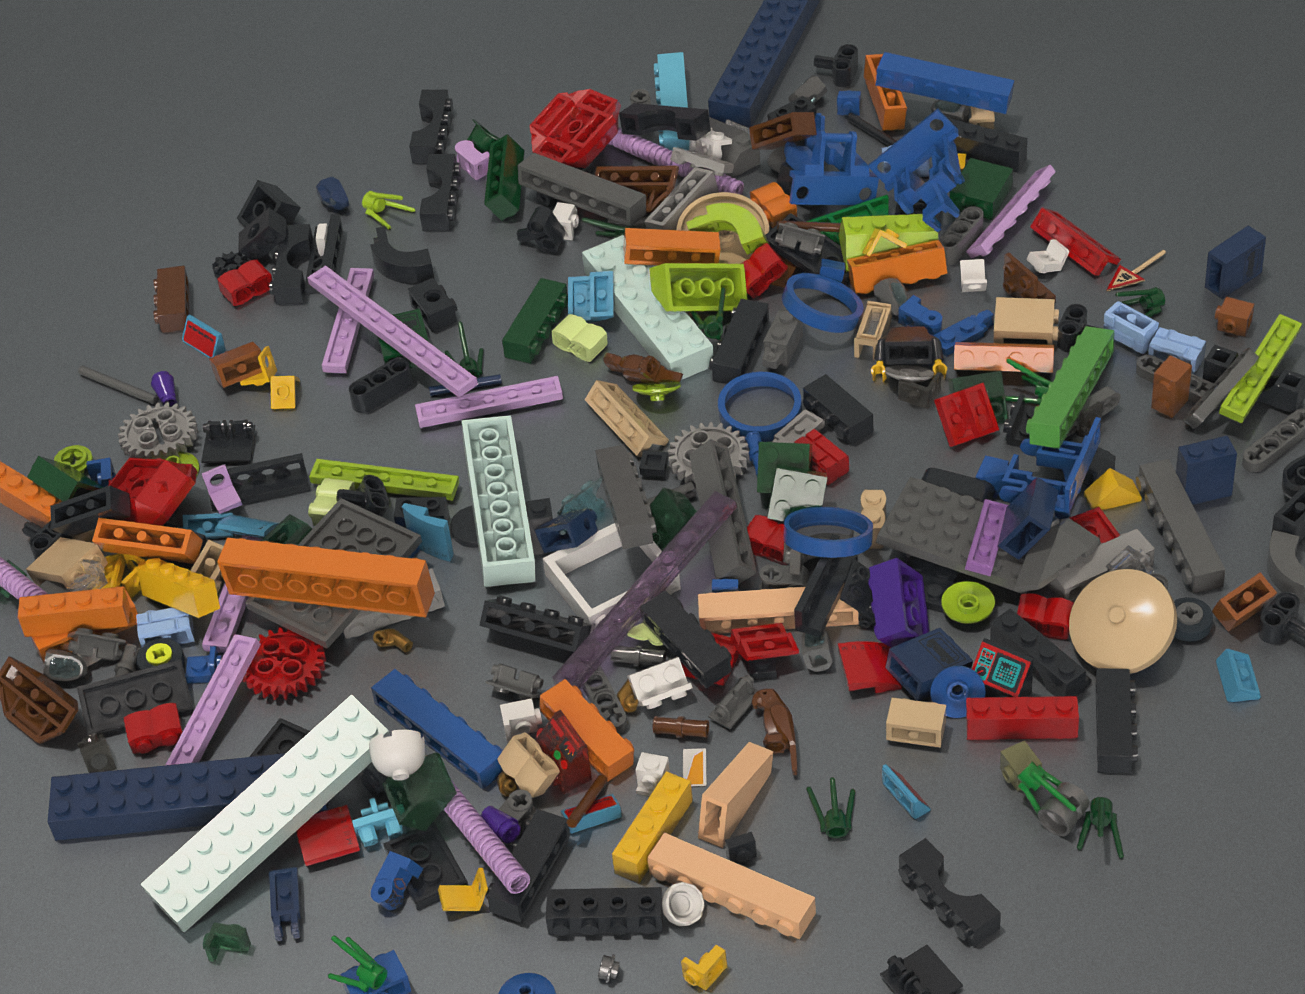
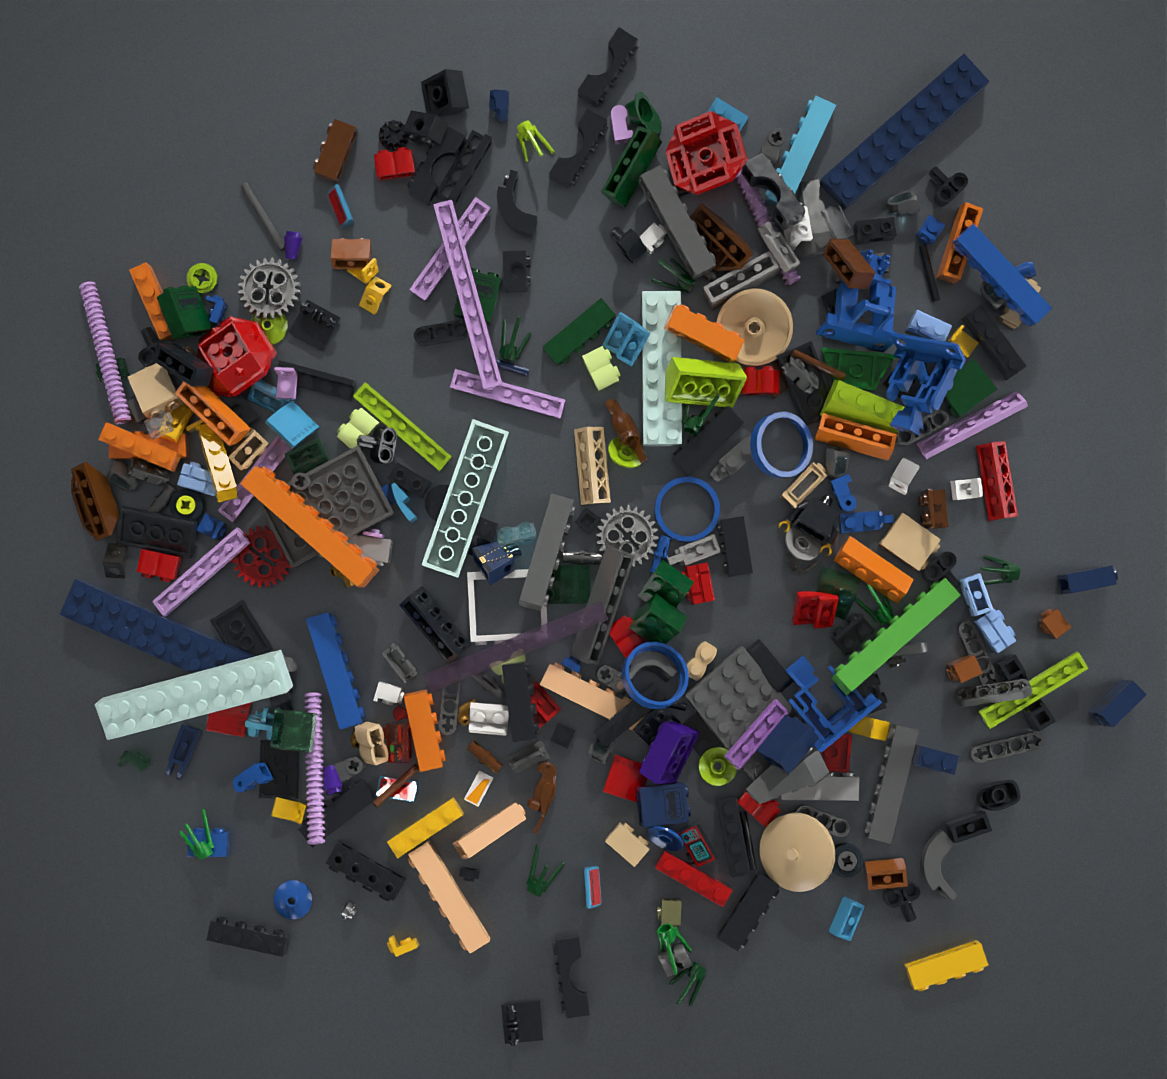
camera: 20 degrees right, 40 degrees up
white tile [315,223,328,256] -> none
white cylinder [369,730,426,780] -> none
white brick [636,752,670,796] -> none
white hair [661,882,704,926] -> none
lime arch [686,203,768,255] -> none
red slope [731,623,799,661] -> none
orange brick [750,182,797,228] -> none
blue slope [819,259,845,282] -> none
yellow bracket [862,228,908,256] -> none
clear bracket [1105,545,1154,574] -> none
piece [1106,250,1166,292] -> none

